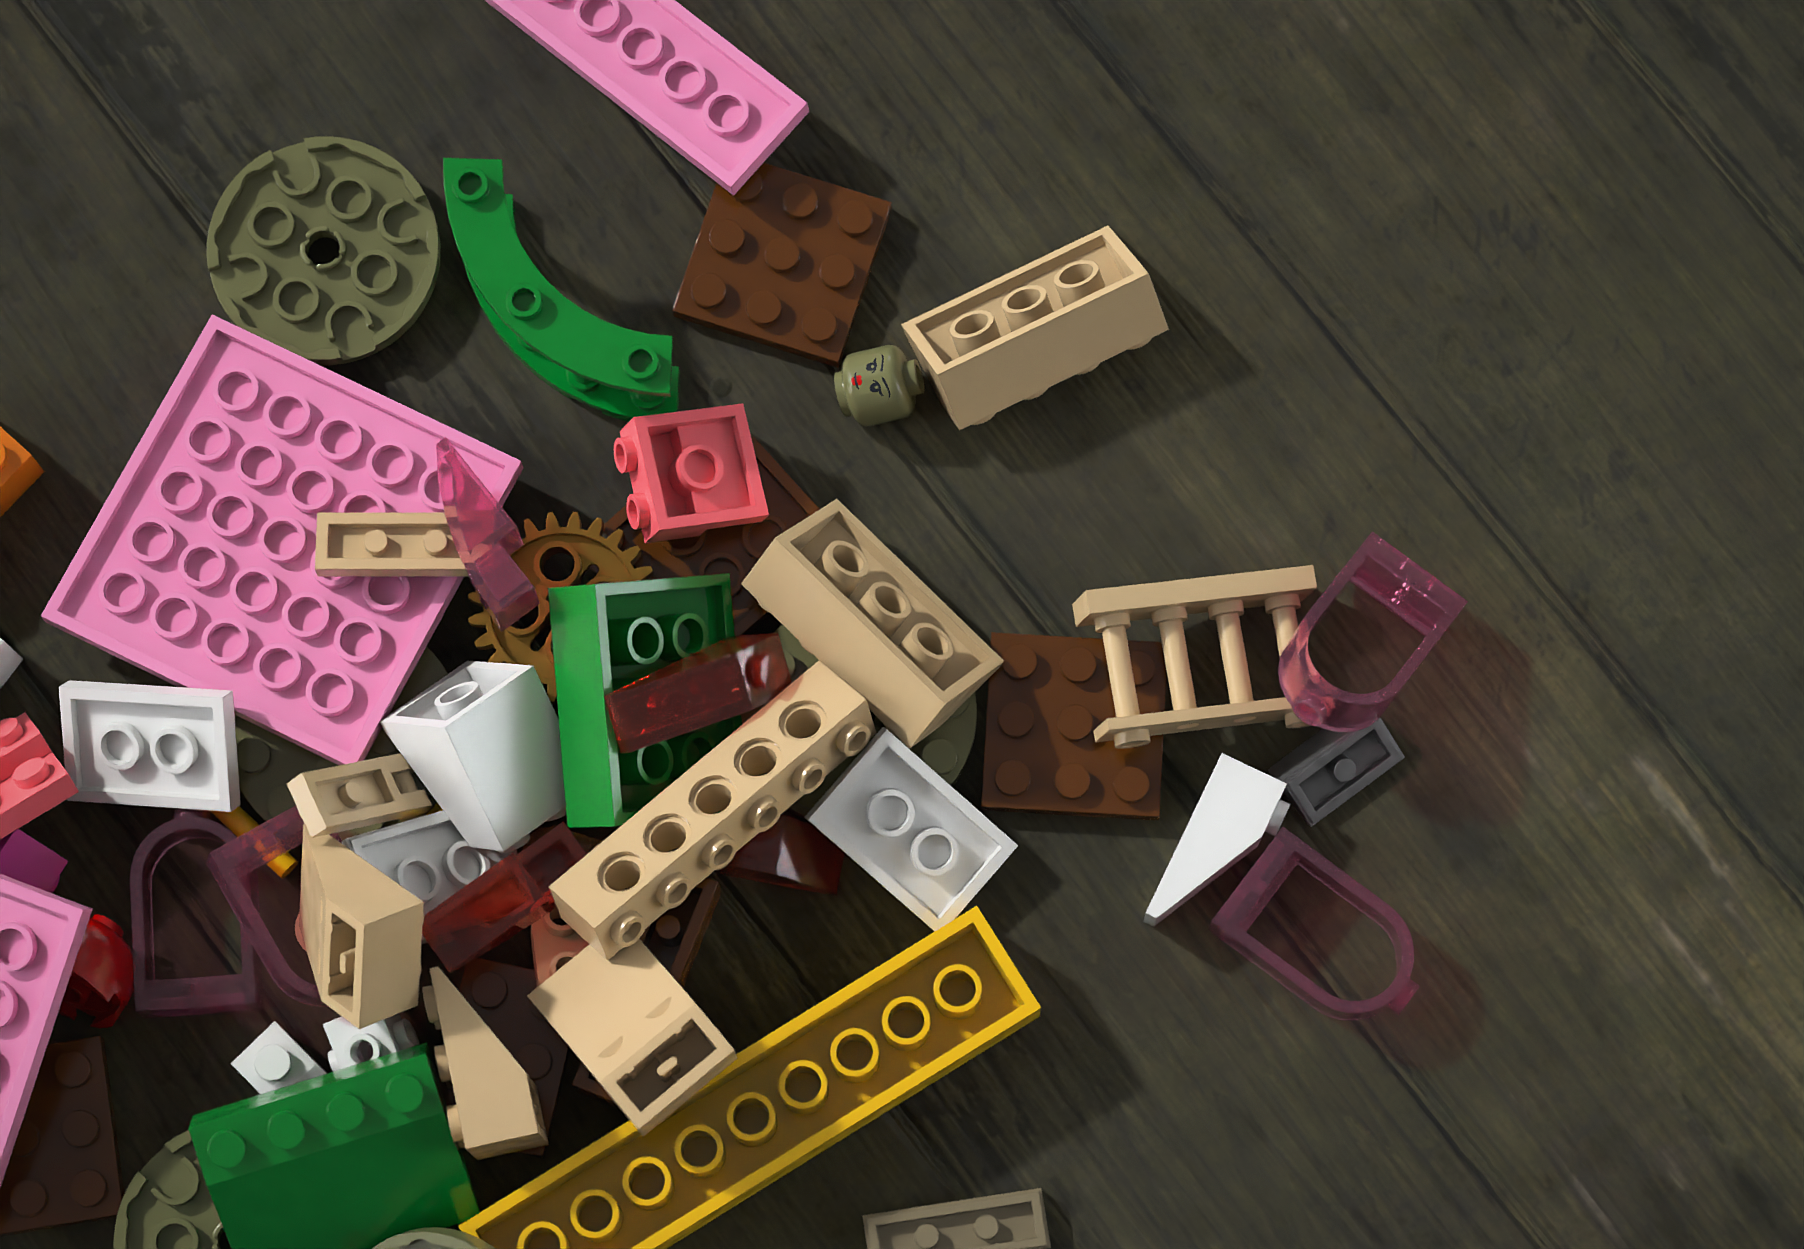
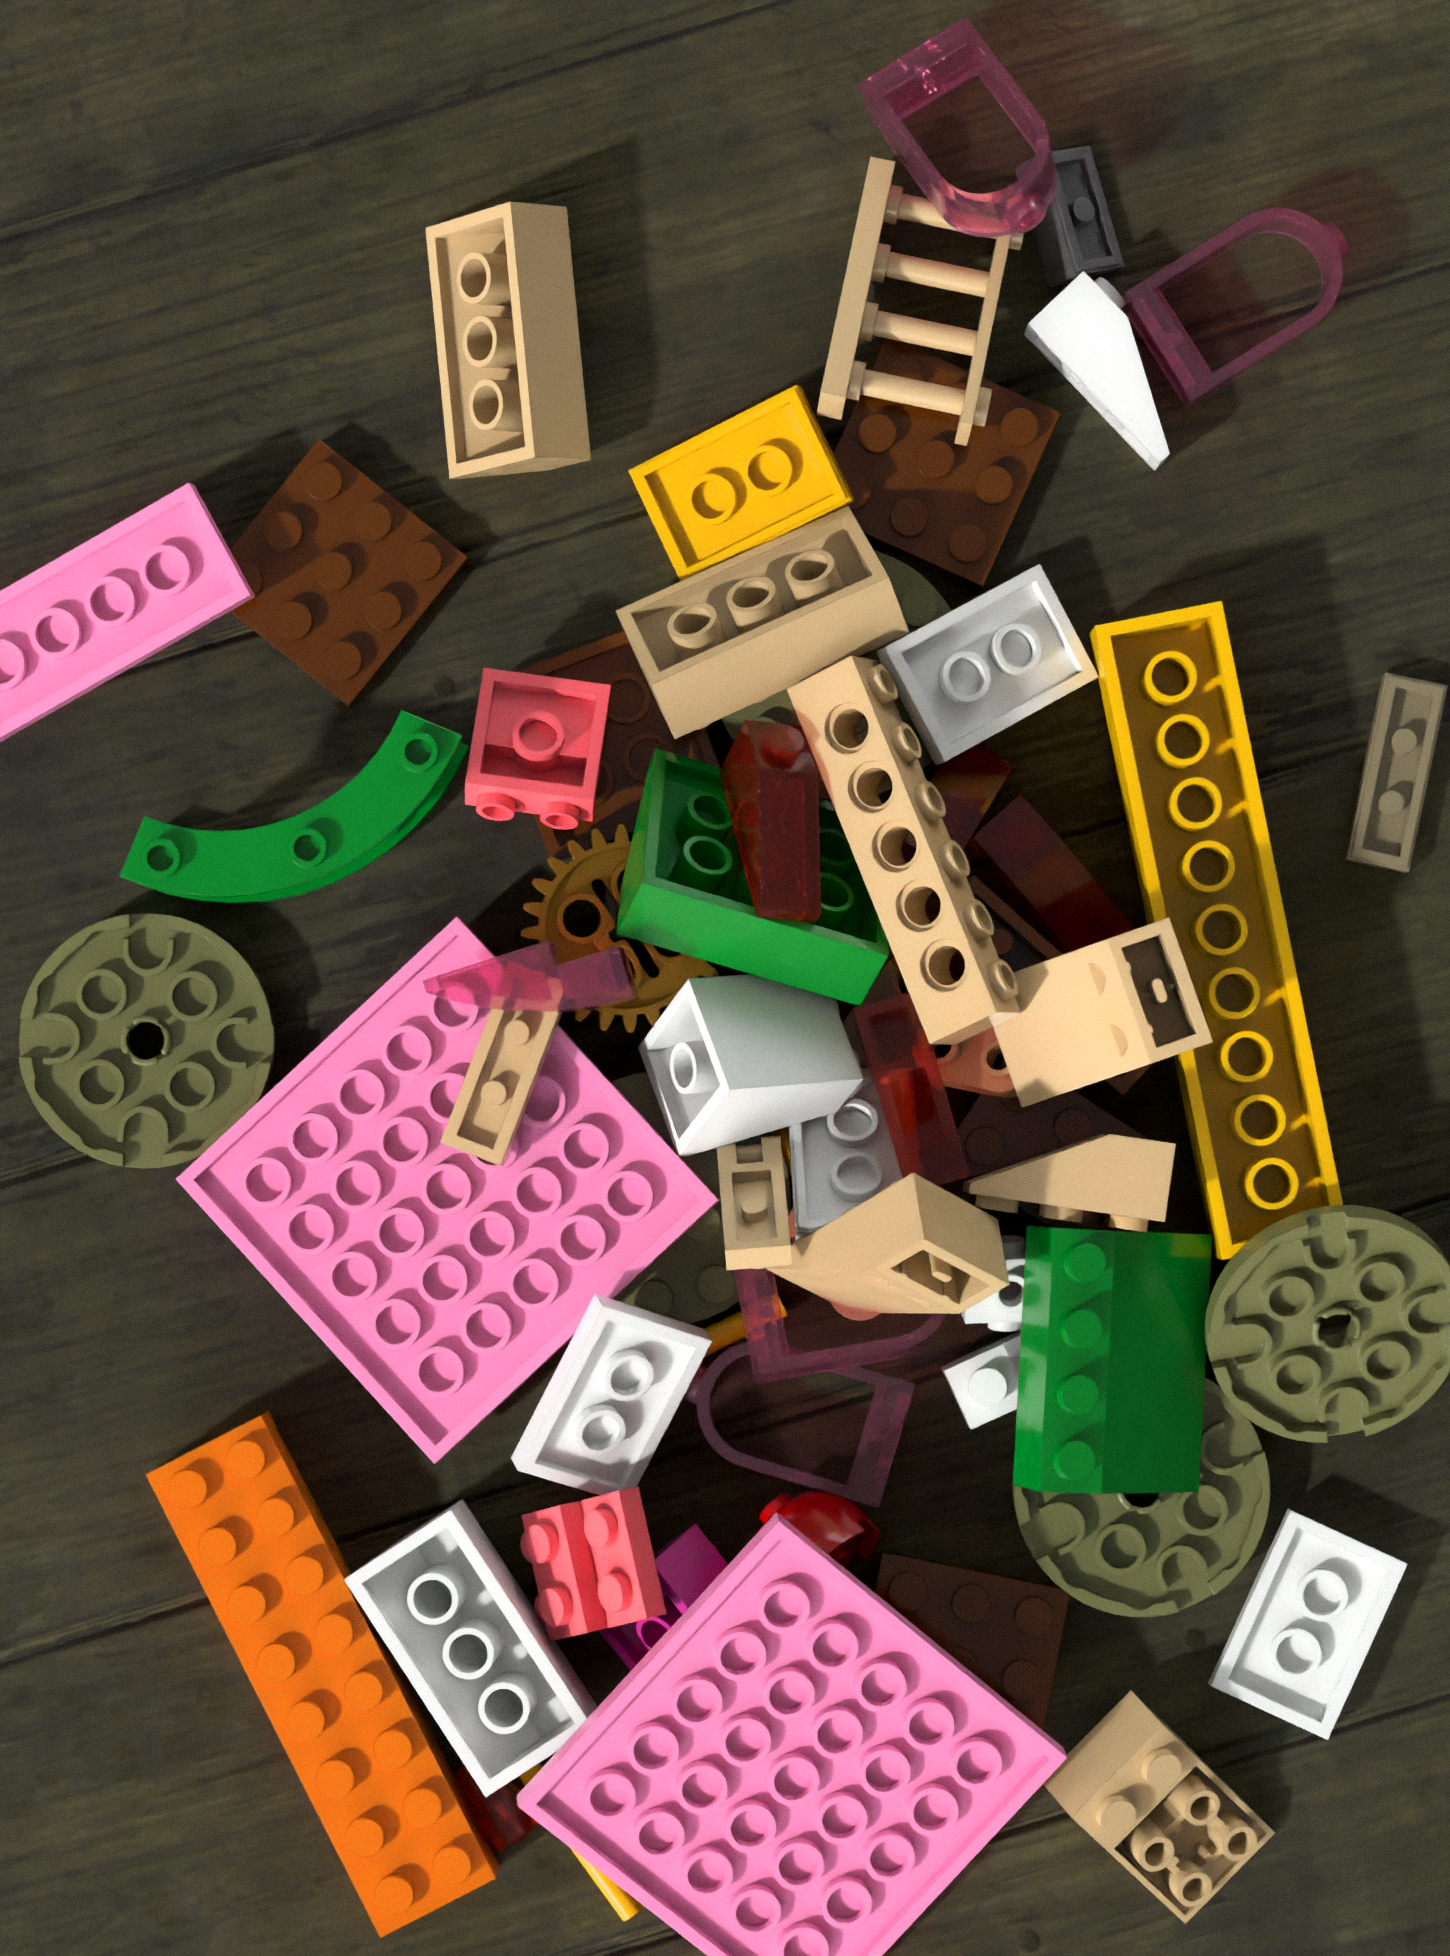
camera: 70 degrees left, 10 degrees up
olive head [834,345,924,427] -> none
none -> yellow tile [628,385,855,581]
none -> clear red slope [968,794,1134,953]

